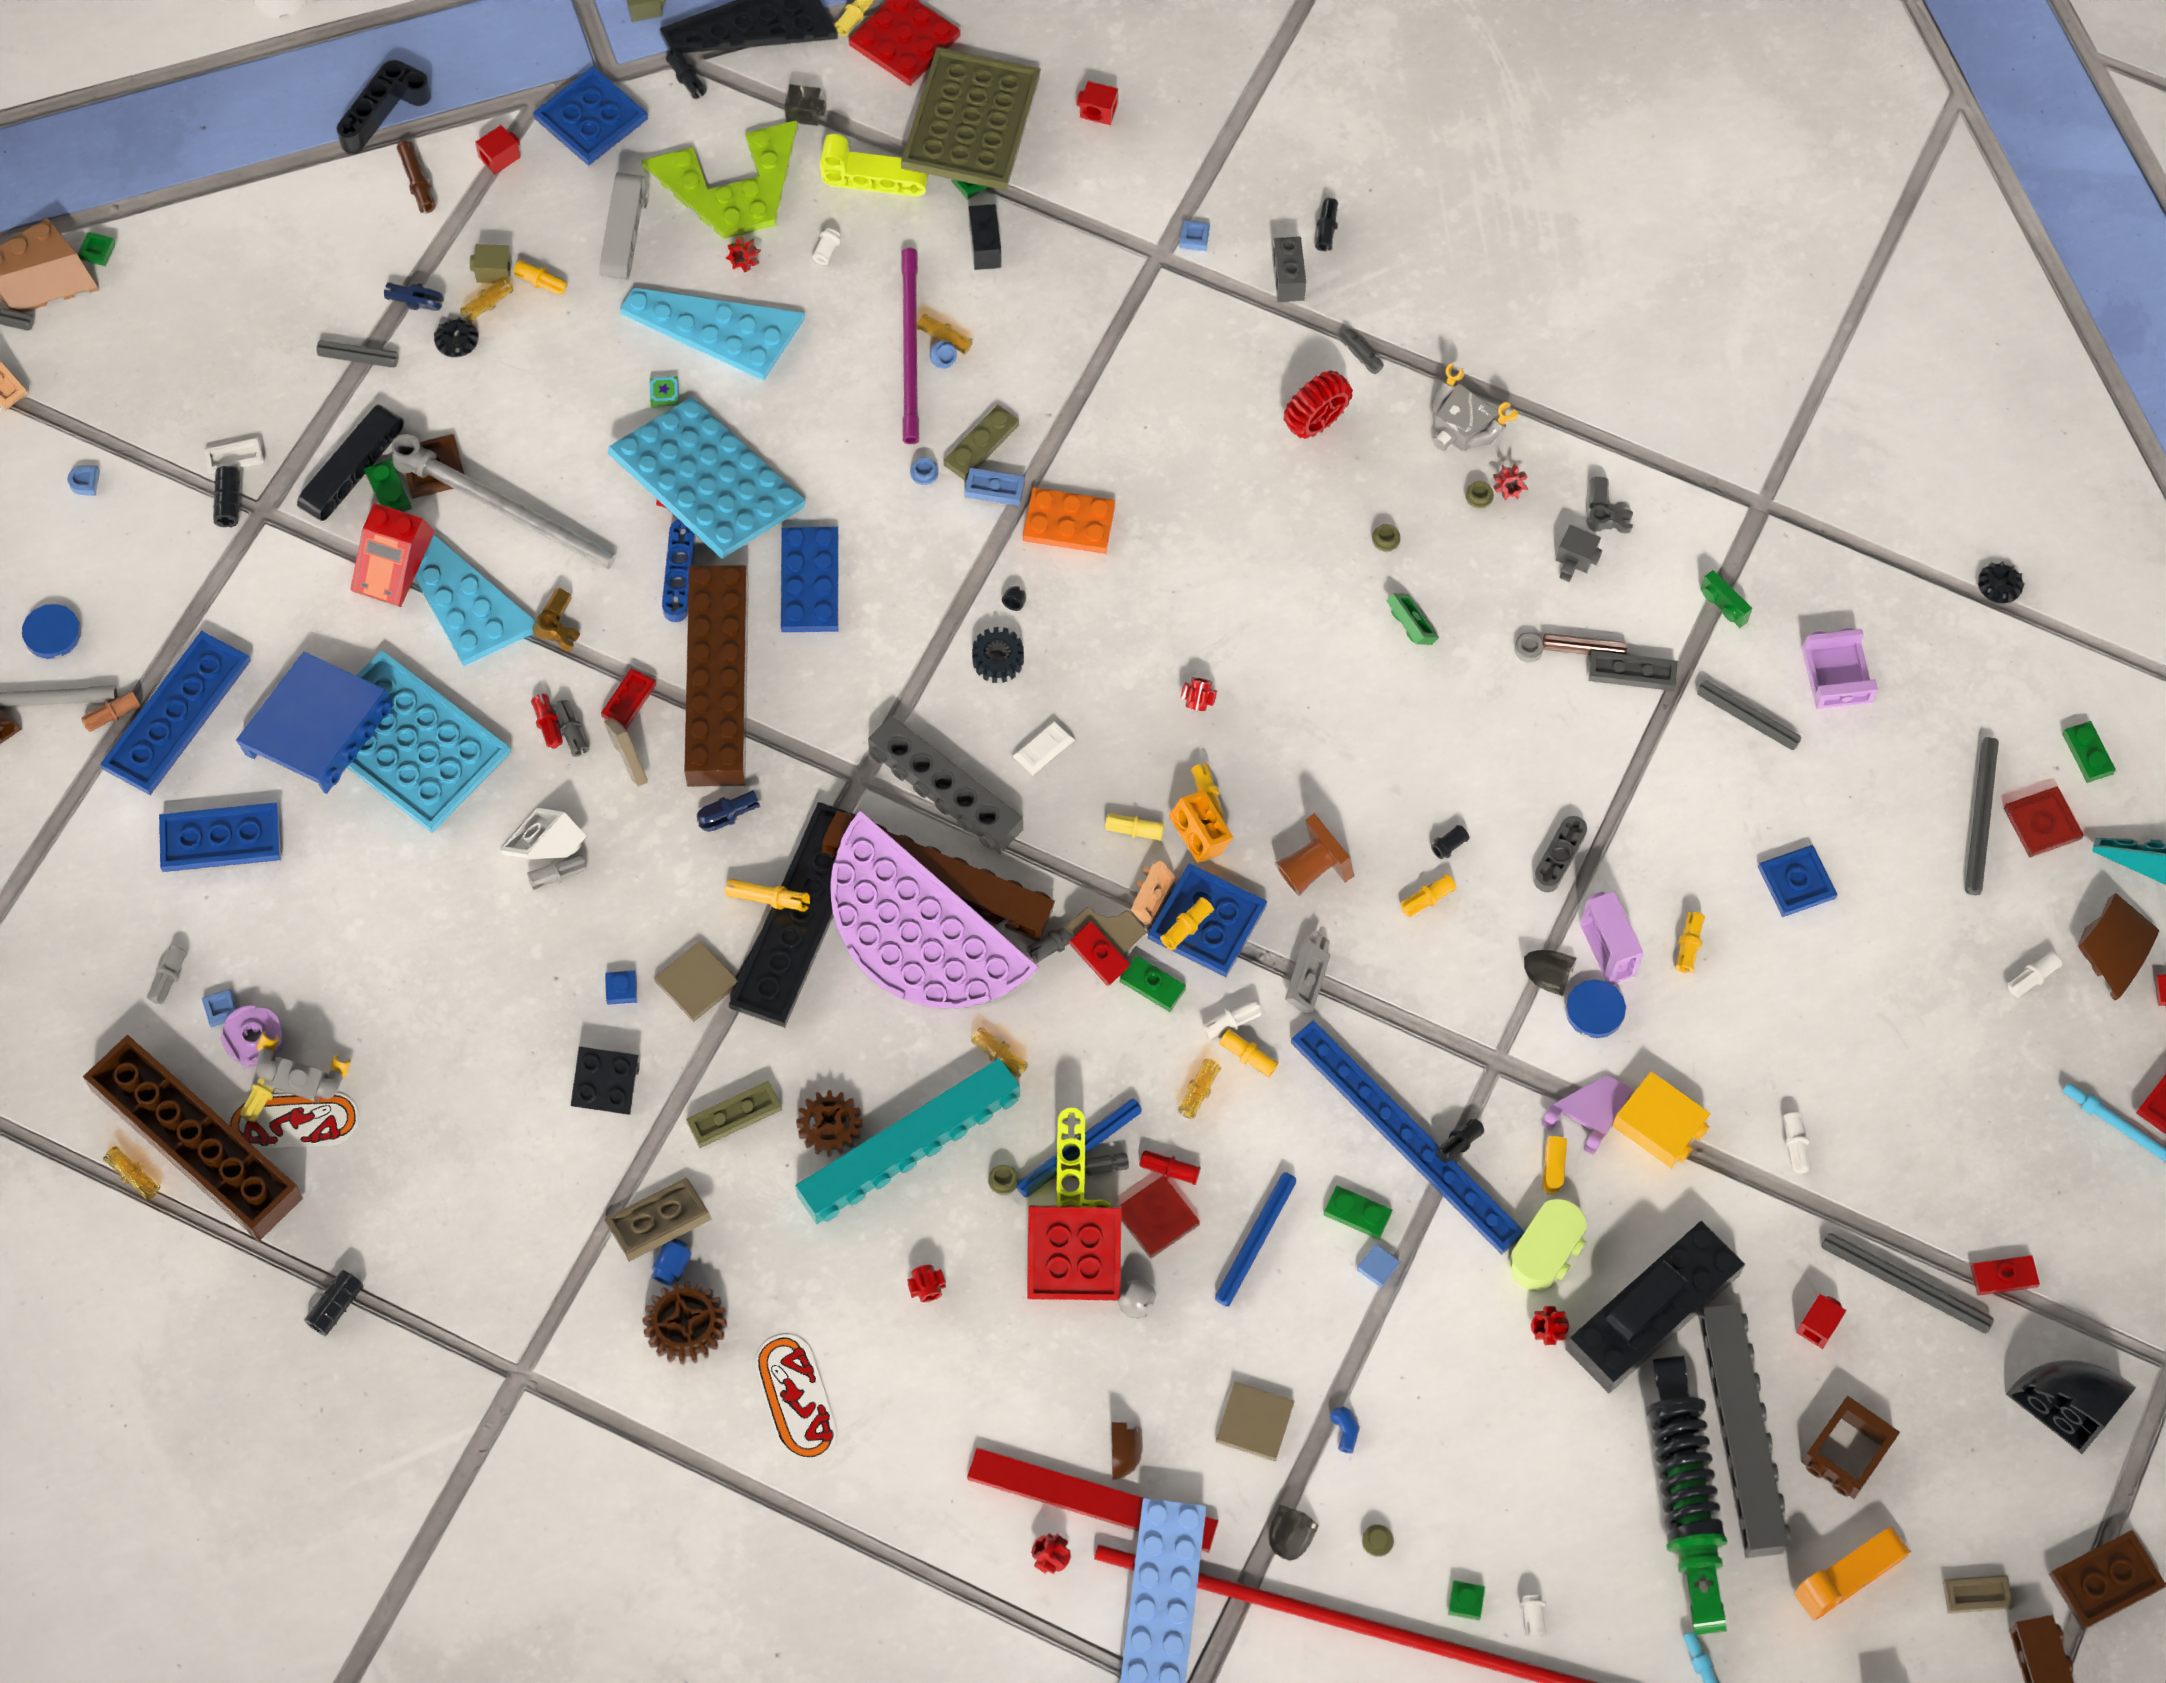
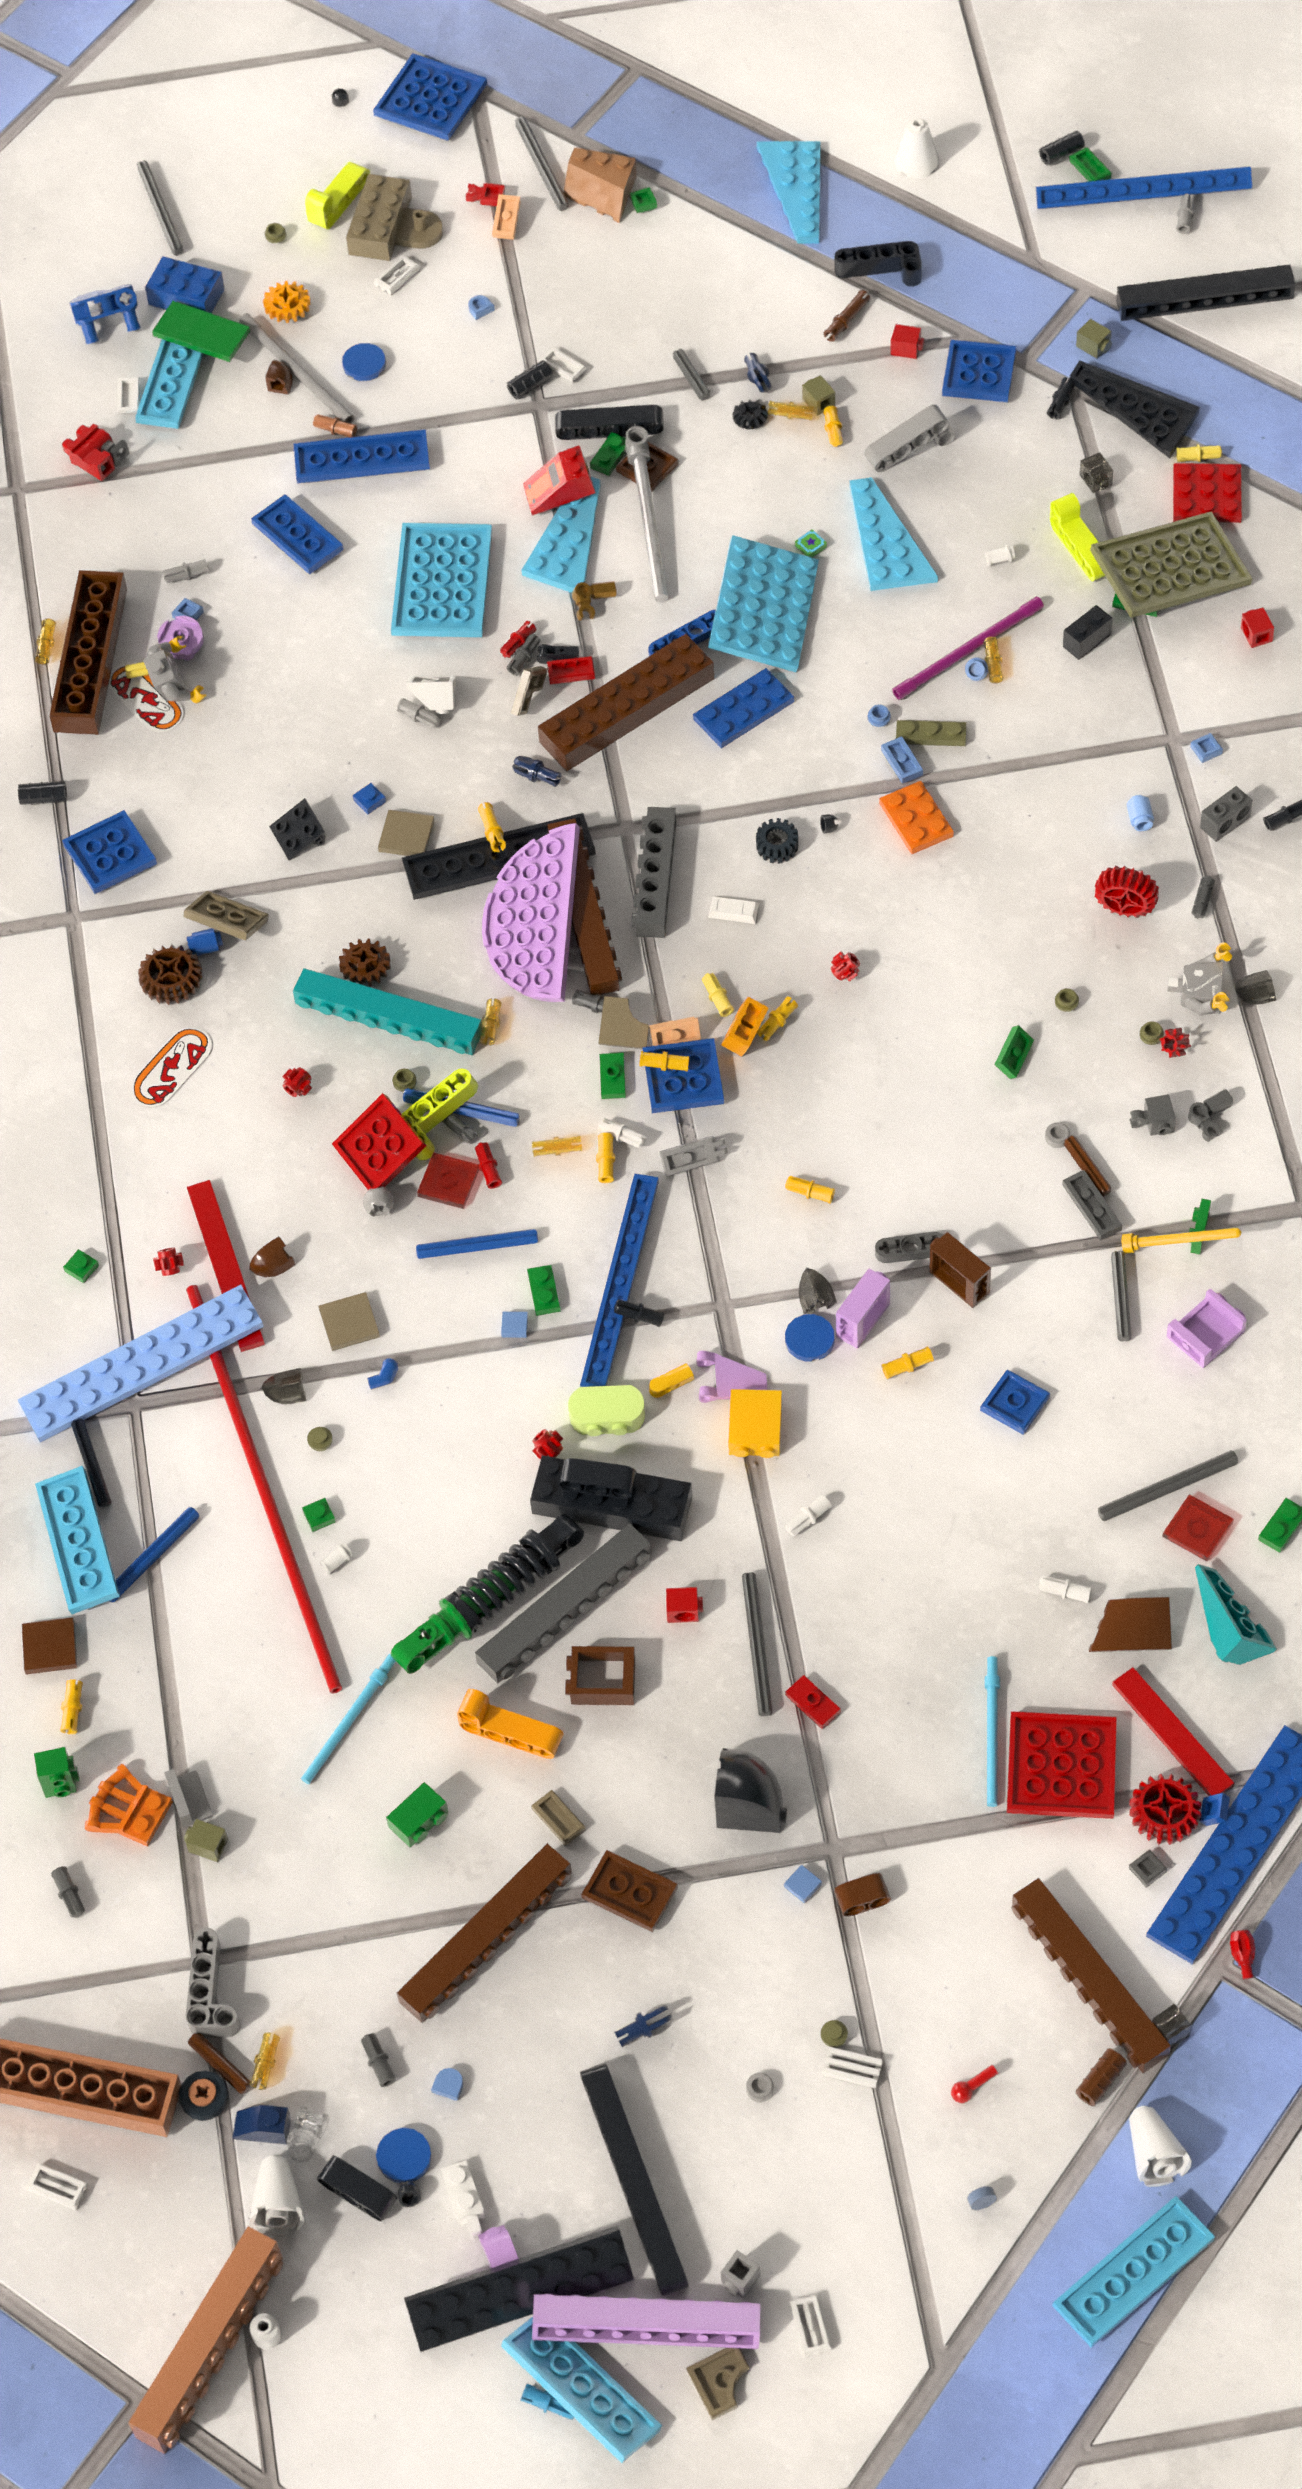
camera: 60 degrees right, 5 degrees down
blue panel [236,651,394,794] -> none
lime wing [641,120,798,239] -> none
olive plate [686,1081,782,1149] -> none
red gear [725,237,761,272] -> none
red plate [1068,921,1130,986] -> none
dark orange plant [1275,813,1354,896] -> none
black pin [1431,825,1470,859] -> none
none -> blue plate [62,810,157,894]
none -> green plate [63,1249,99,1283]
none -> black bar [537,644,579,664]
none -> medium azure wing [756,141,820,244]
none -> reddish brown window [929,1232,991,1308]
none -> yellow piece [1121,1228,1241,1254]
none -> light blue brick [1126,795,1154,831]
none -> clear smoke brick [1235,970,1276,1005]

